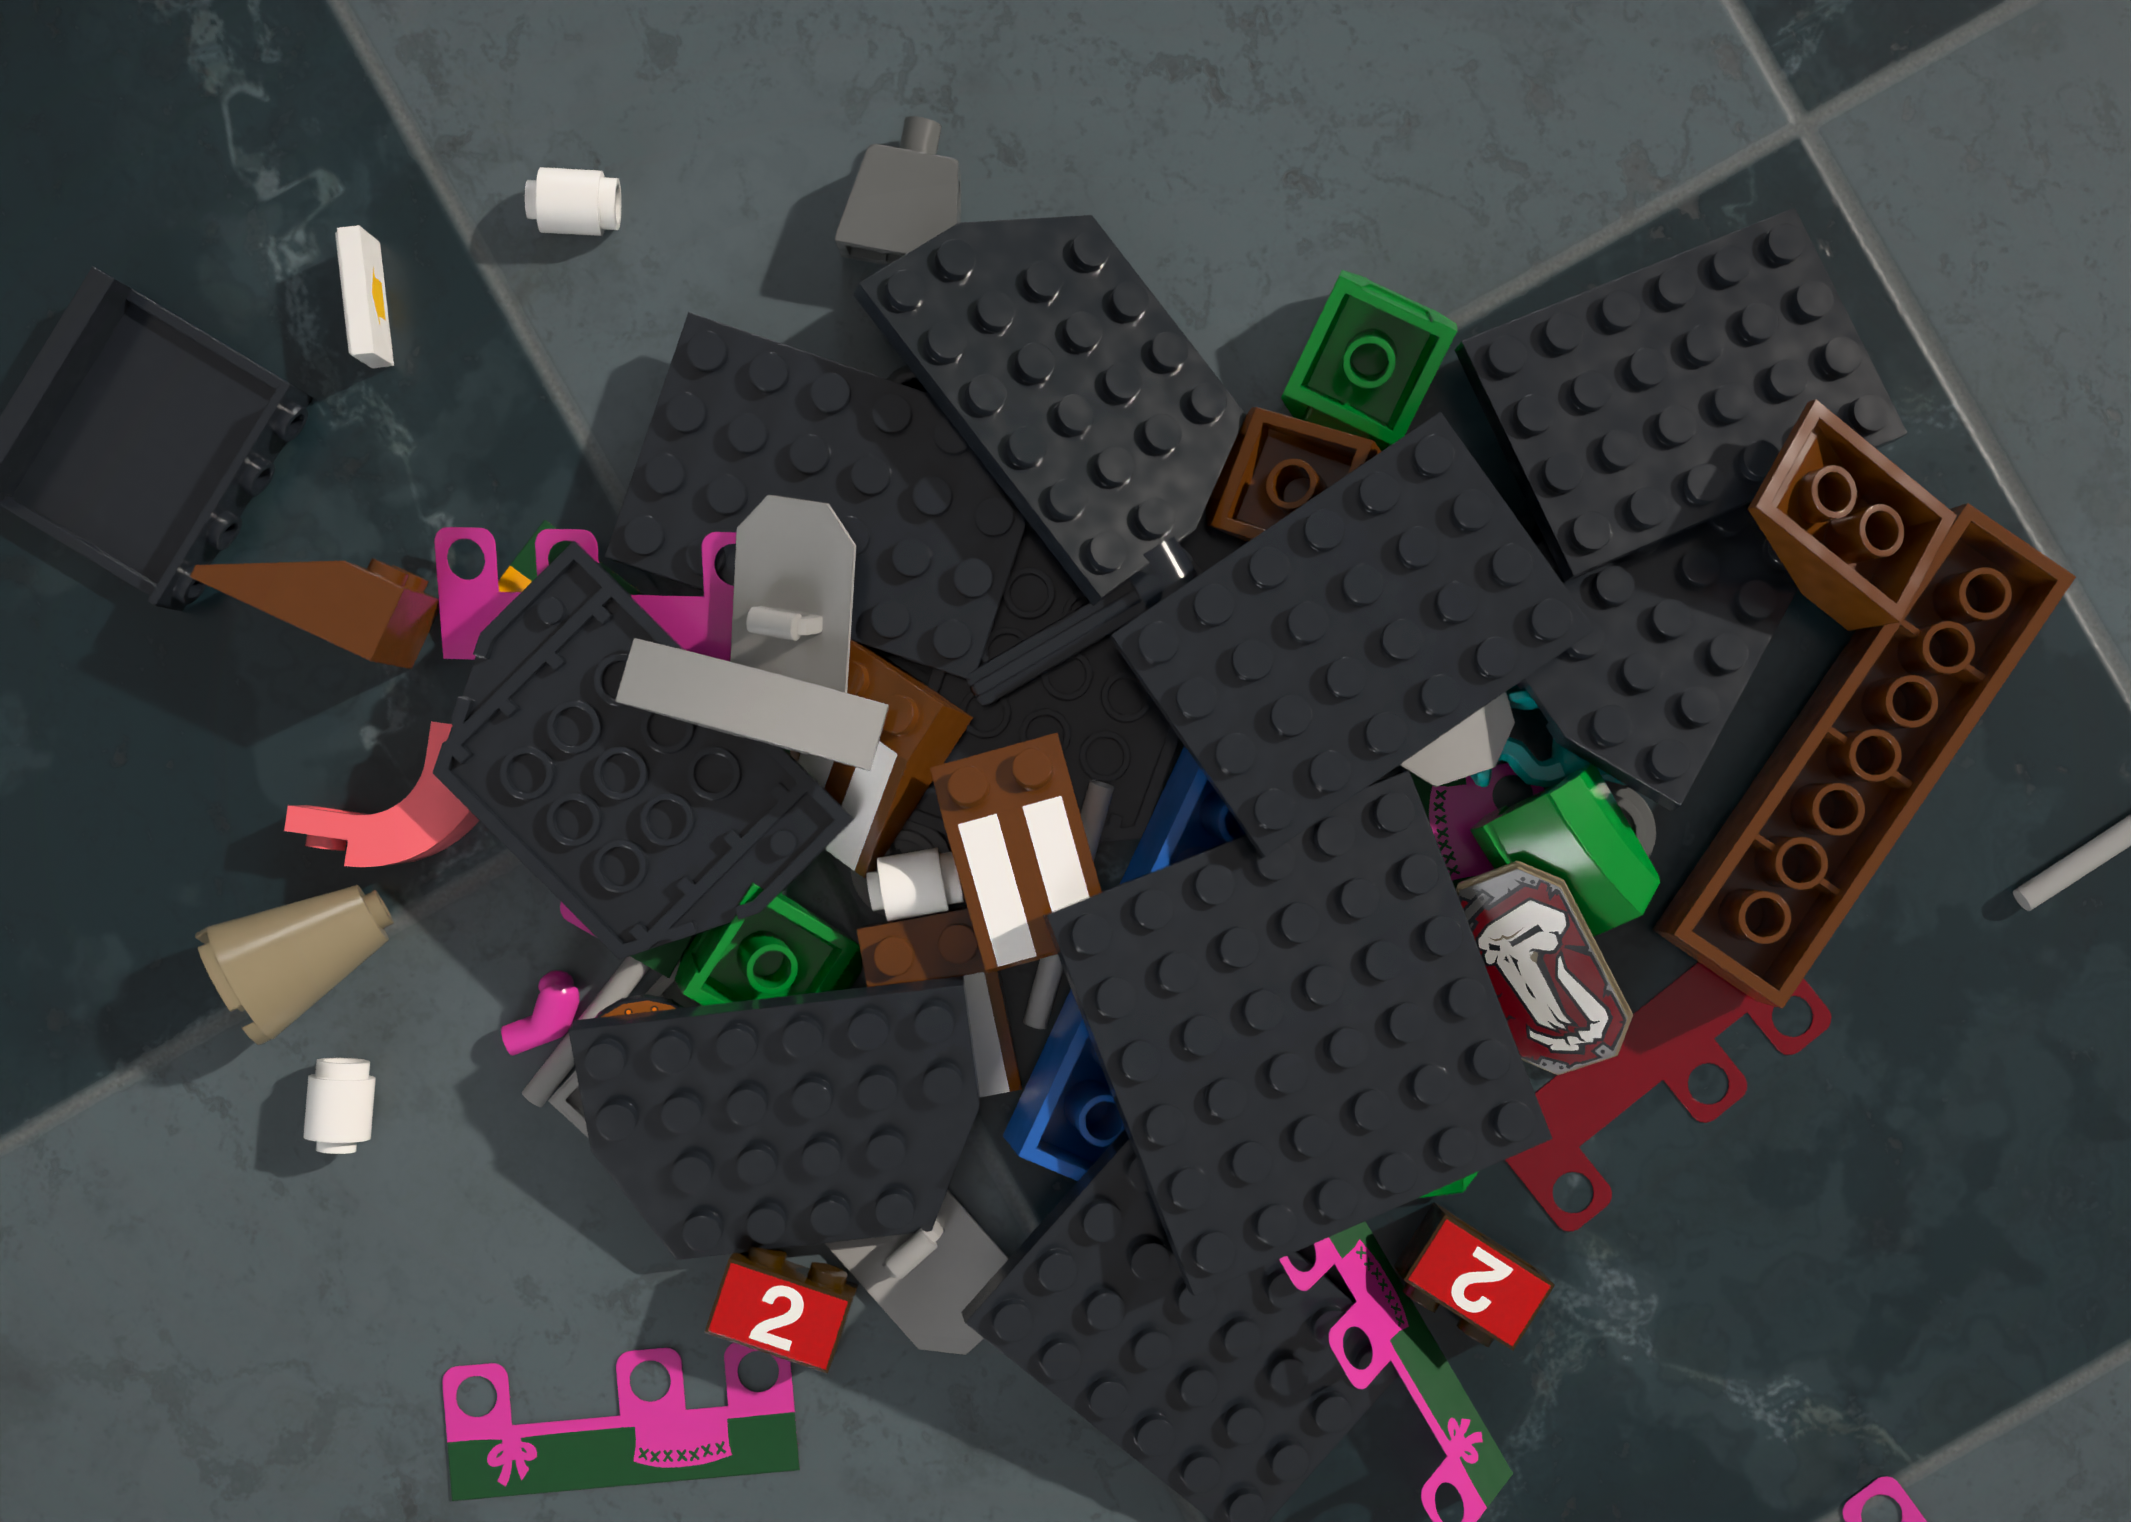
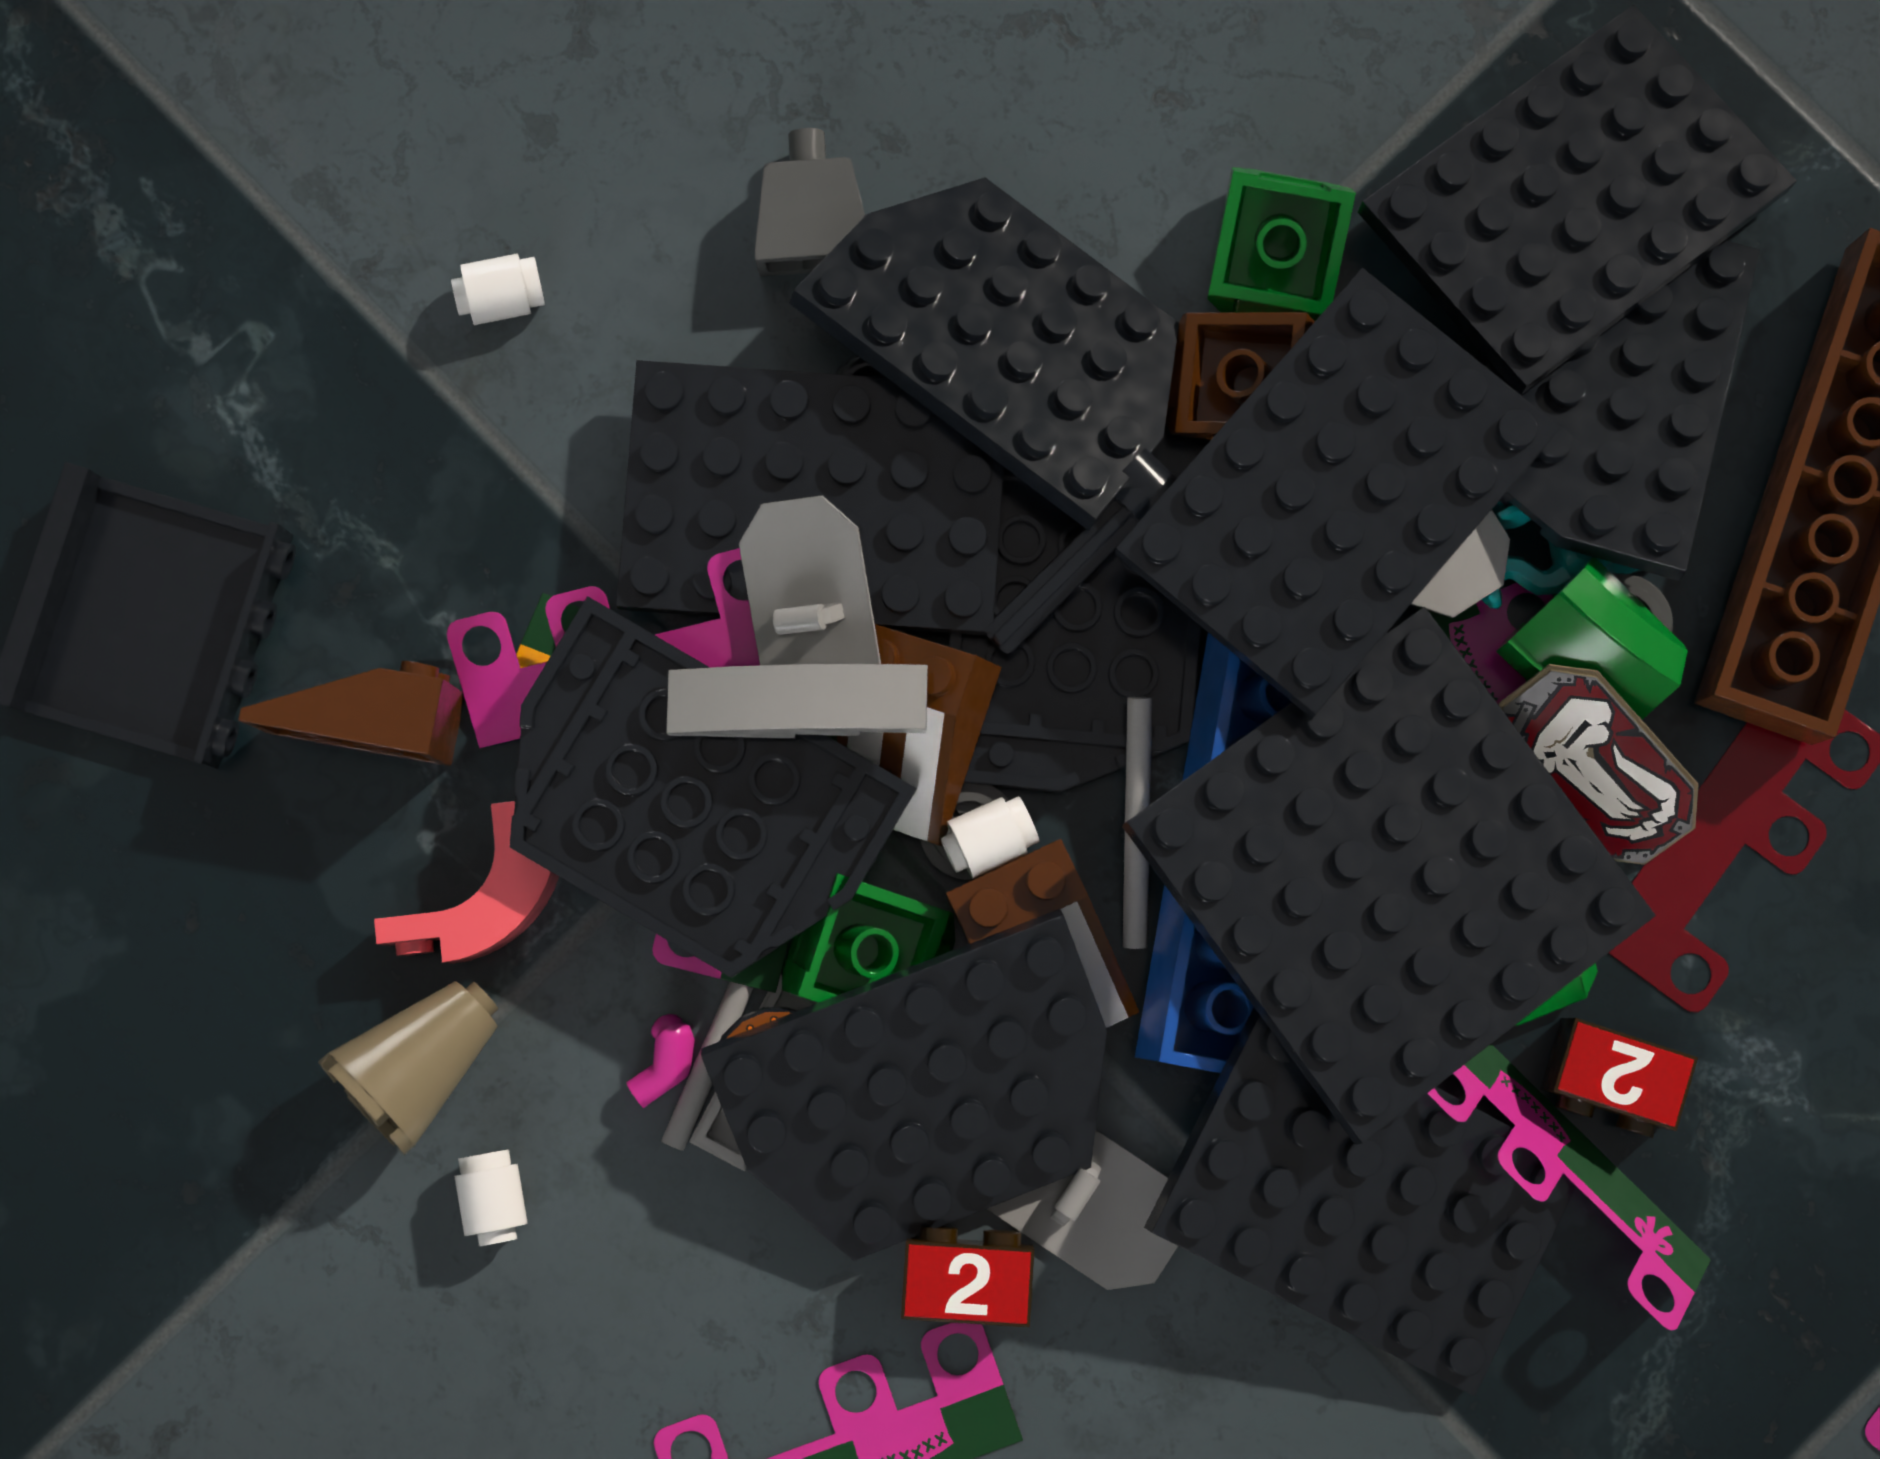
camera: 15 degrees left, 5 degrees down
white tile [335,225,394,368] -> none
reddish brown slope [930,733,1102,974] -> none
reddish brown slope [1748,399,1957,631] -> none

